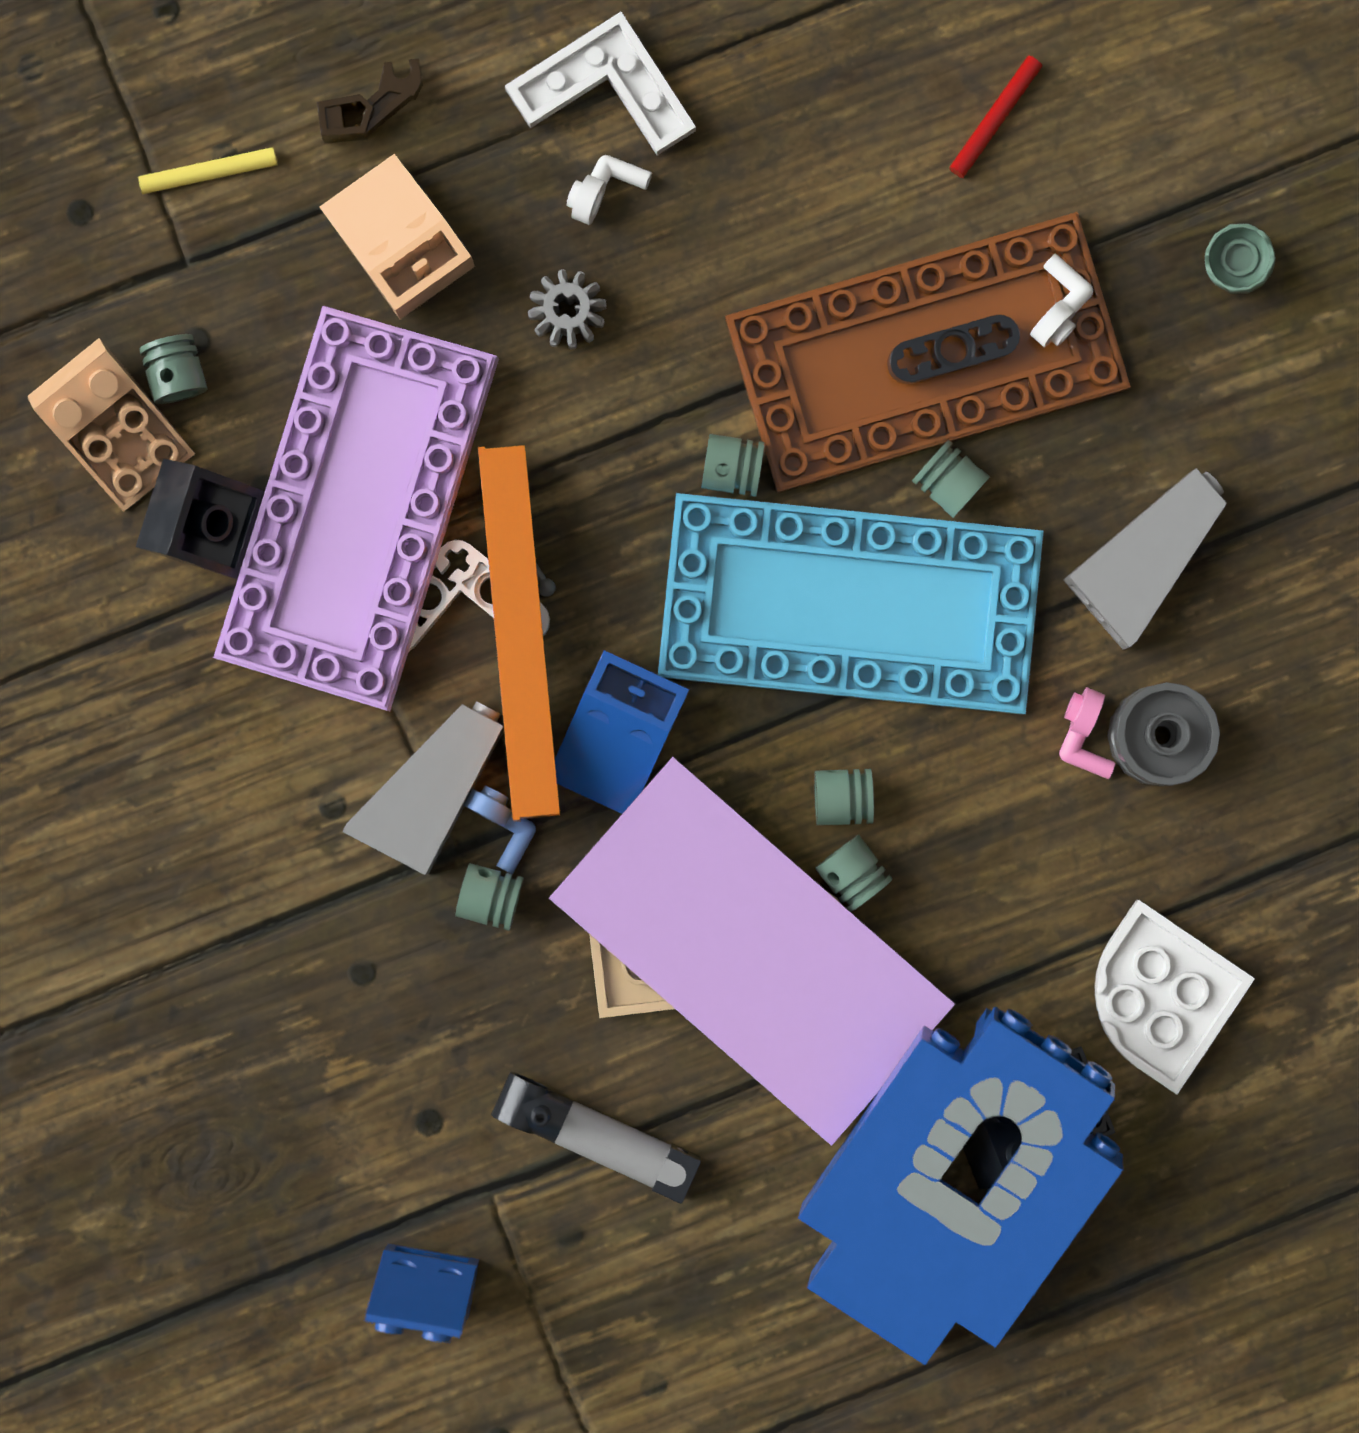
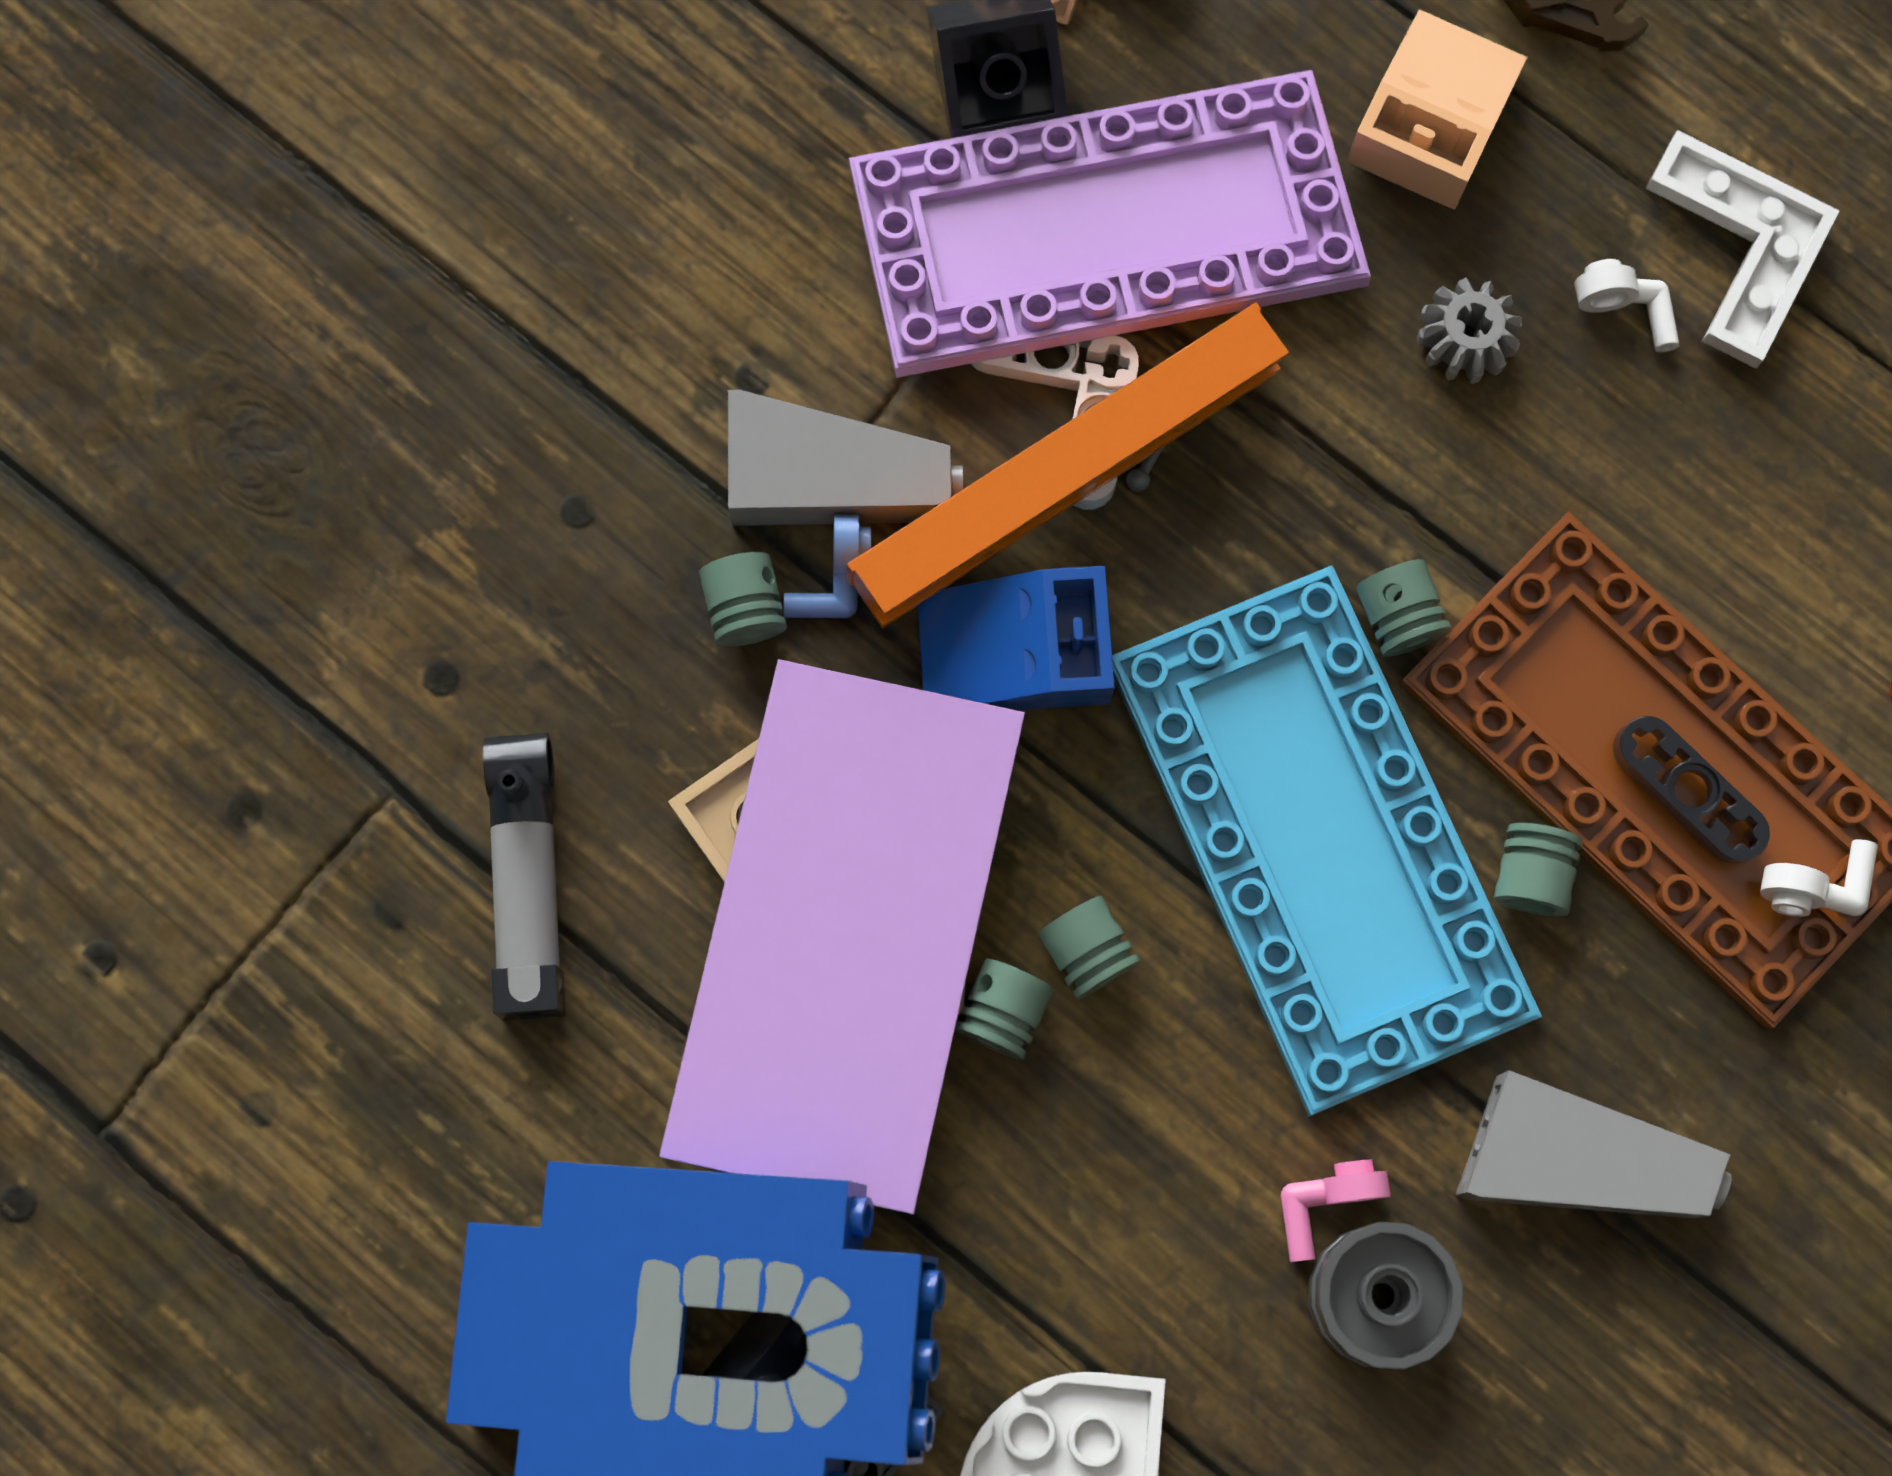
camera: 65 degrees right, 10 degrees down
blue slope [365,1243,479,1342] -> none

